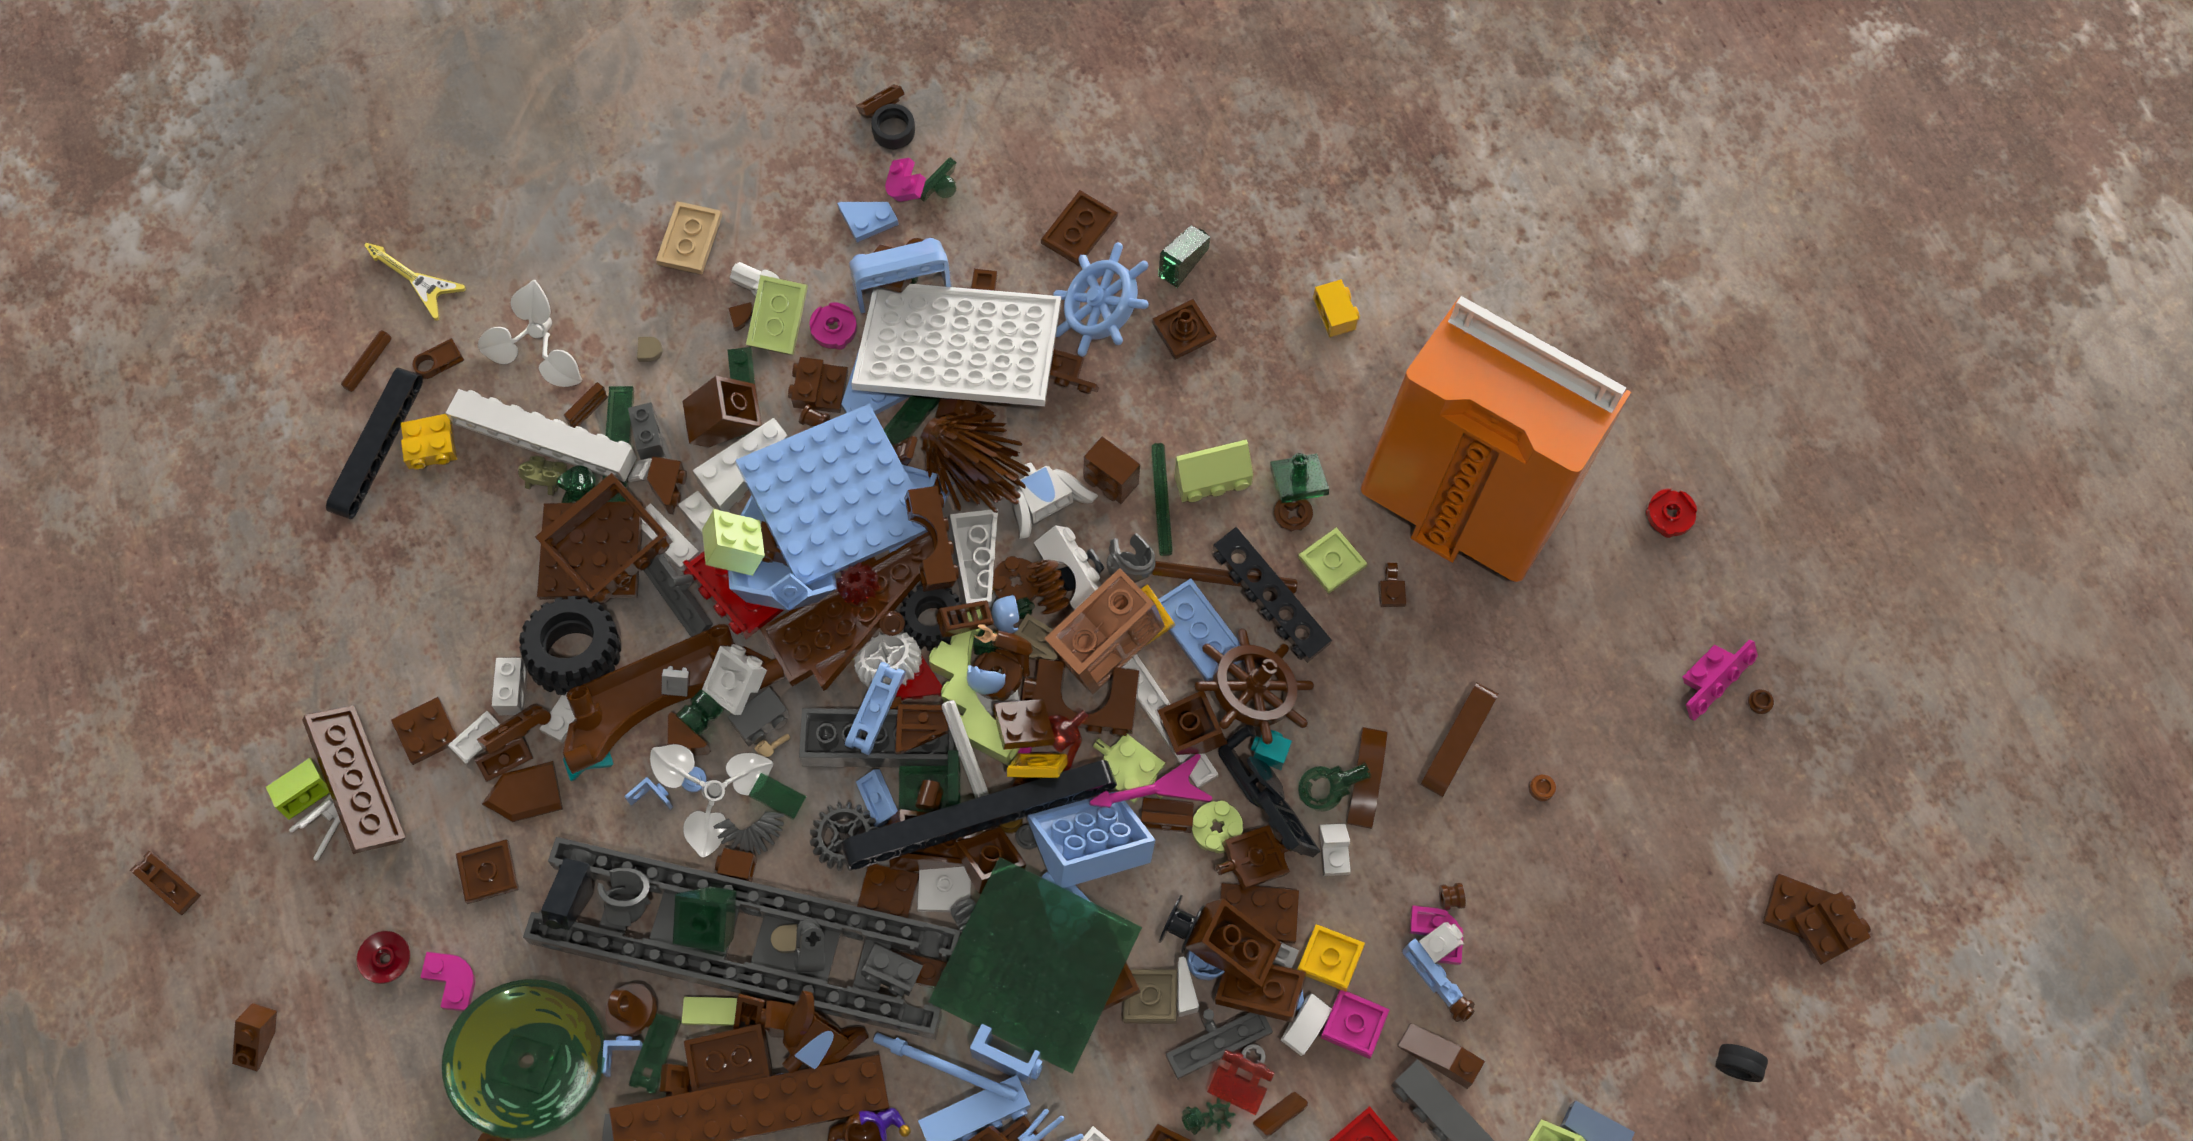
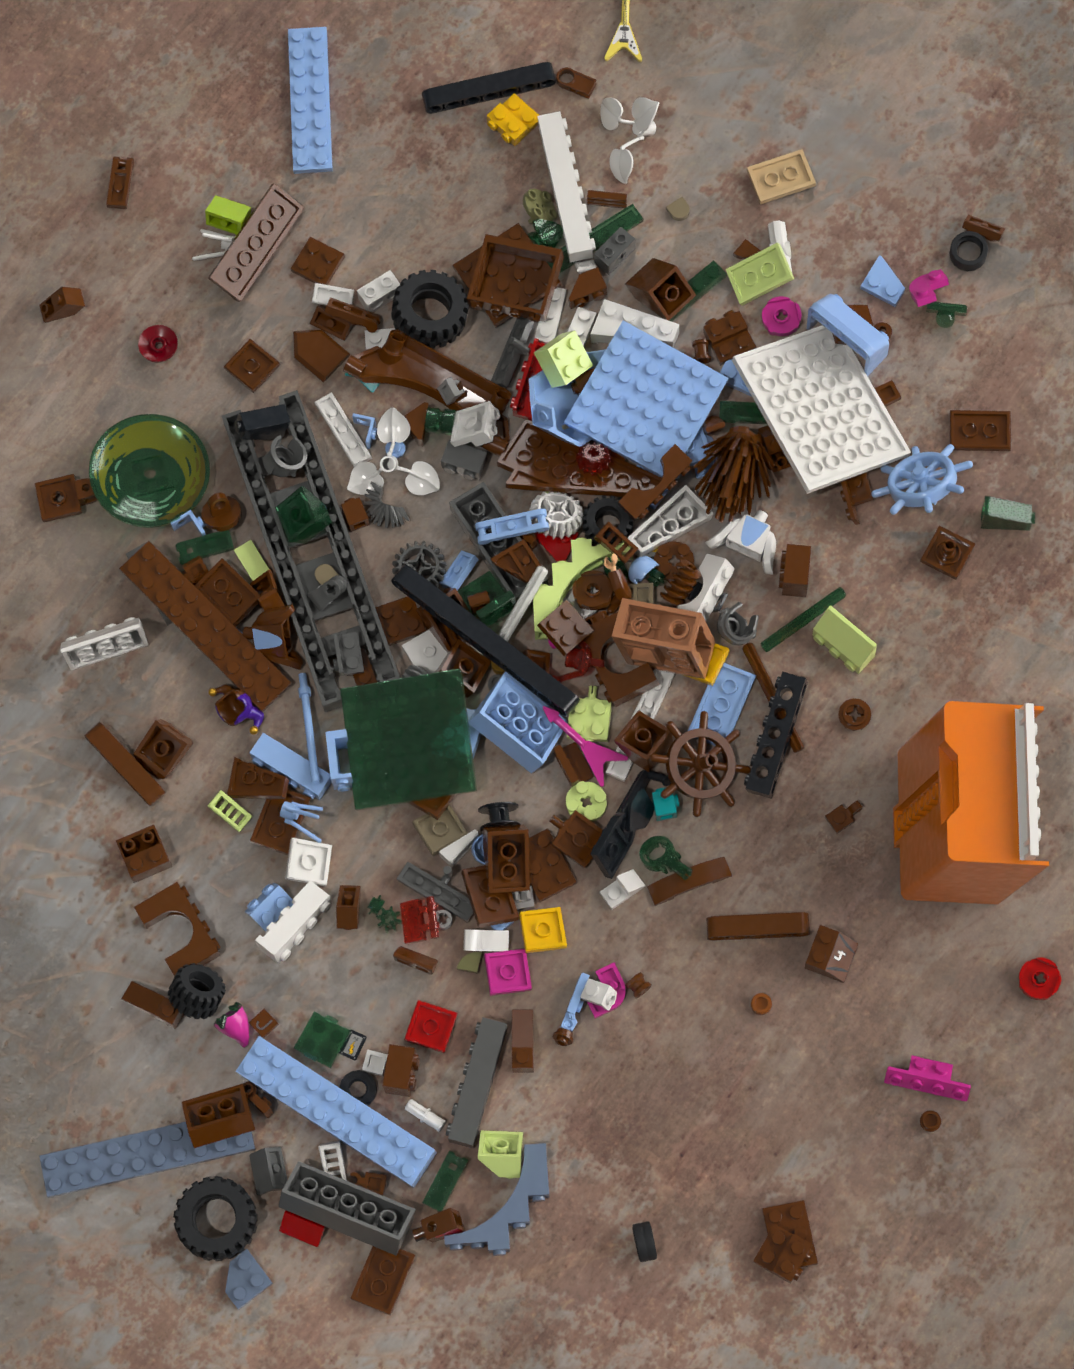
camera: 65 degrees right, 5 degrees up
reddish brown axle [341,330,391,392] -> none
dark pink plate [420,952,475,1012] -> none
clear green tile [748,773,806,820] -> none
tan hand [754,734,790,757] -> none
reddish brown plate [879,611,905,636] -> none
light blue hair [967,665,1006,695] -> none
yellow plate [1007,753,1067,778] -> none
clear green tile [1270,453,1329,503] -> none
yellowish green tile [1298,527,1367,594] -> none
yellow brick [1313,279,1360,338] -> none
none -> light blue plate [288,27,333,174]
none -> white tile [314,392,372,467]
none -> olive tile [457,952,482,974]
none -> reddish brown slope [805,925,858,983]

